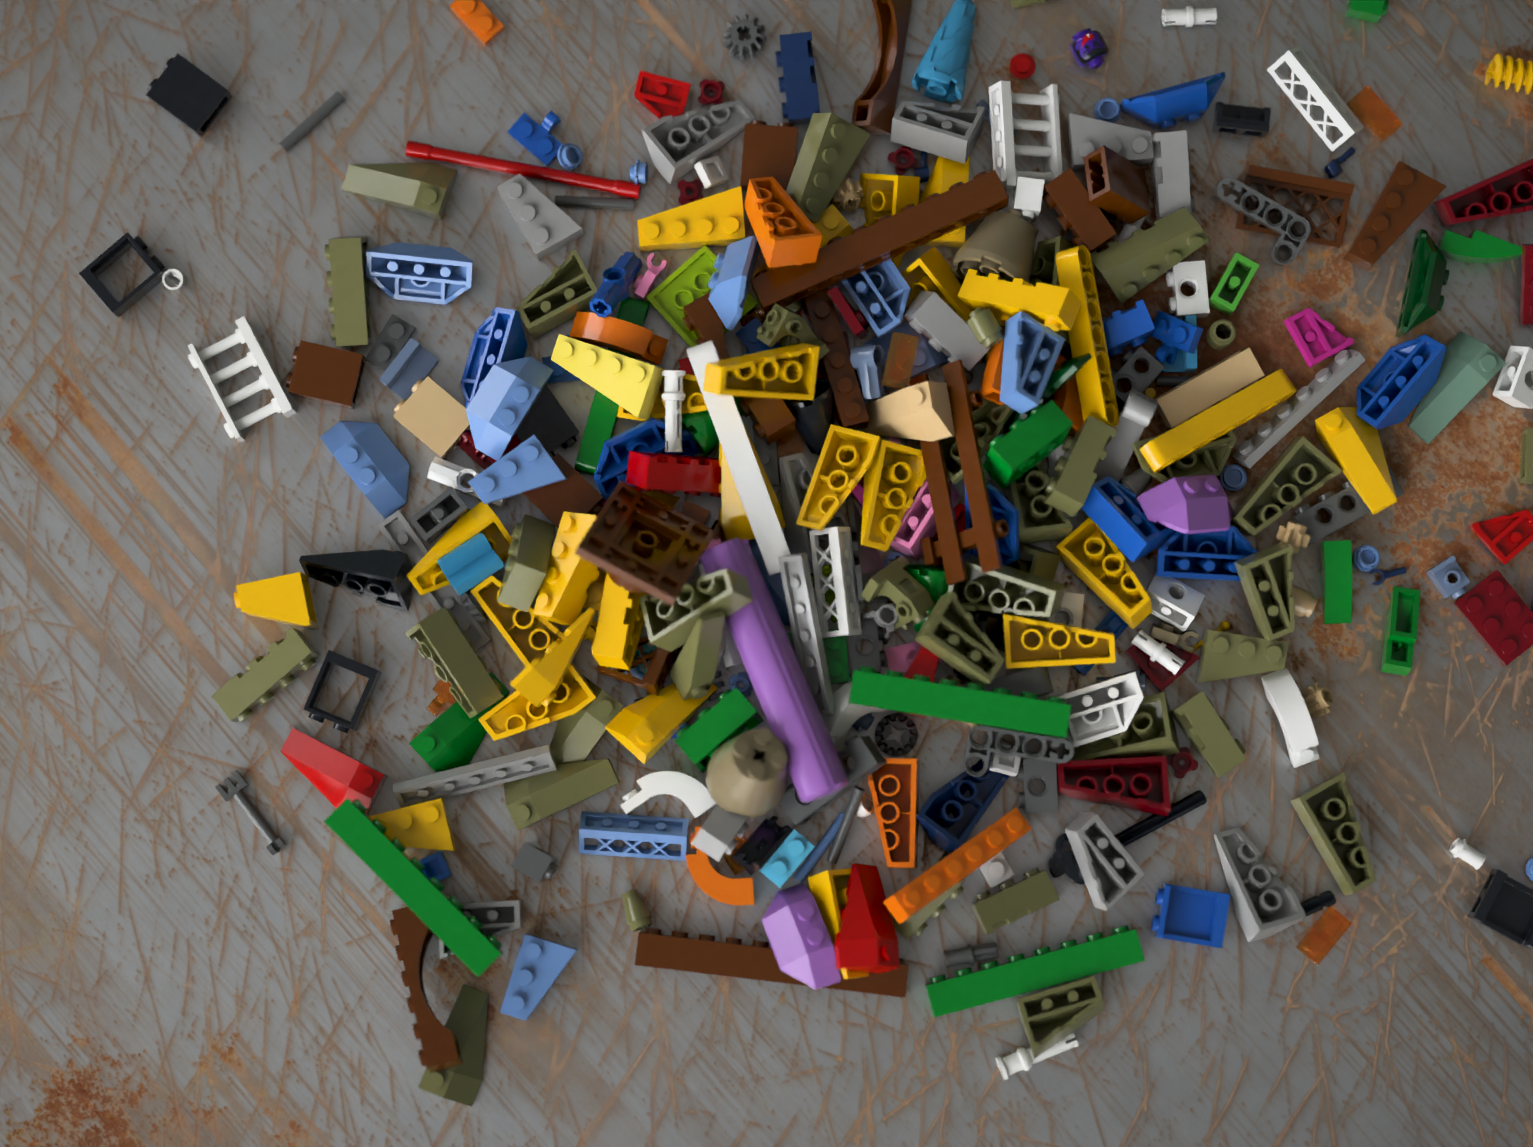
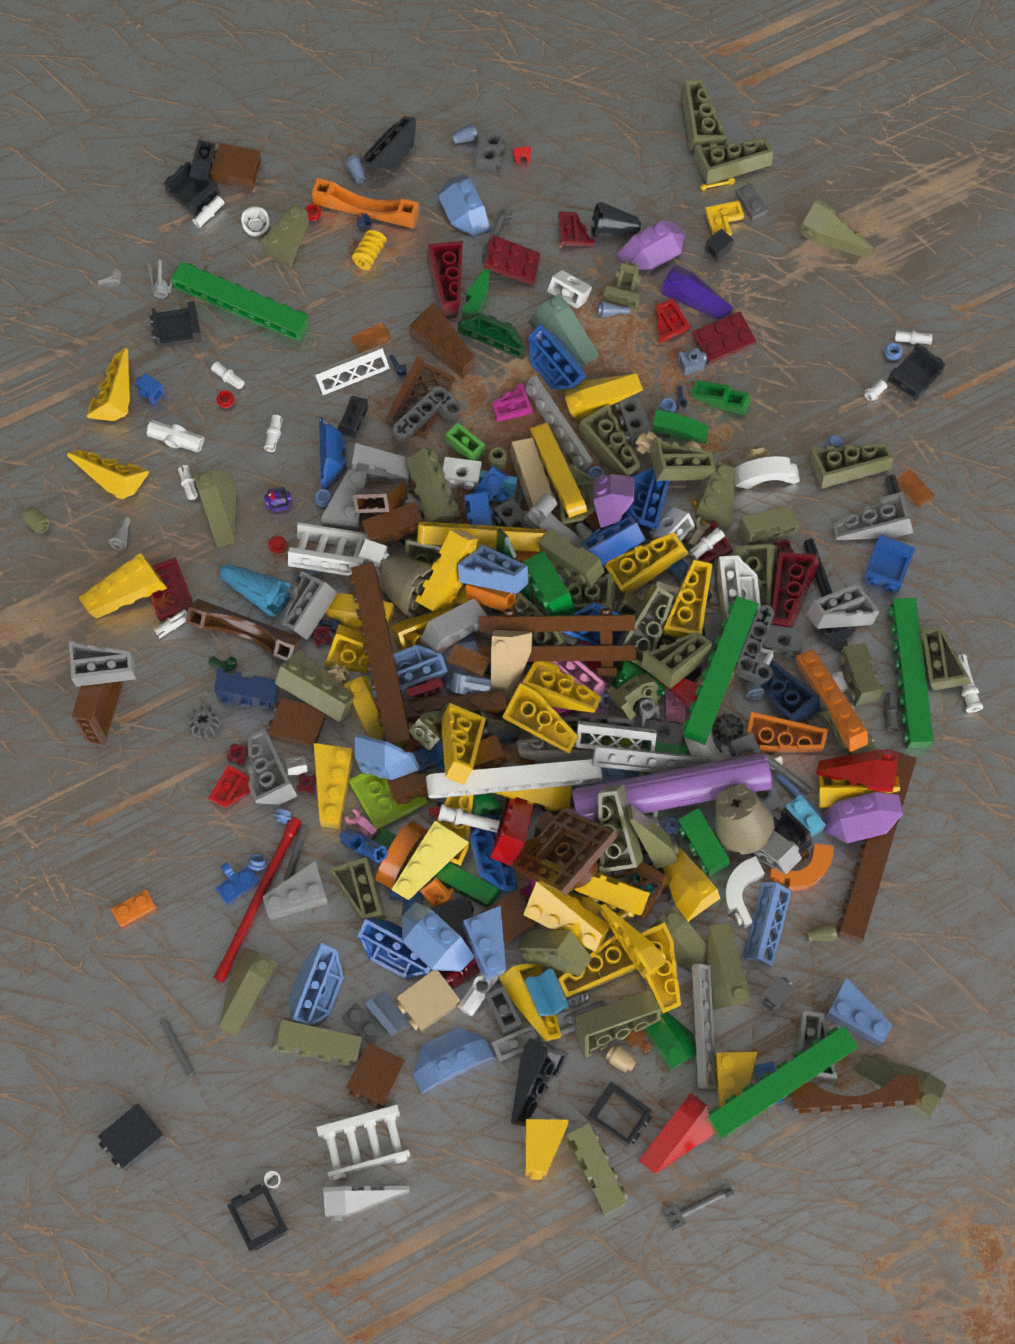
camera: 85 degrees left, 15 degrees down
orange wedge [744,176,822,268] -> none
olive brick [967,307,1004,349] -> none
none -> dark green arm [208,656,237,672]
none -> light grey wedge [323,1186,410,1221]
none -> orange bracket [420,877,454,907]
none -> sand blue cone [596,300,630,318]
none -> tan brick [605,1044,637,1073]
none -> sand blue cone [744,666,765,700]
none -> medium blue plate [825,435,844,448]

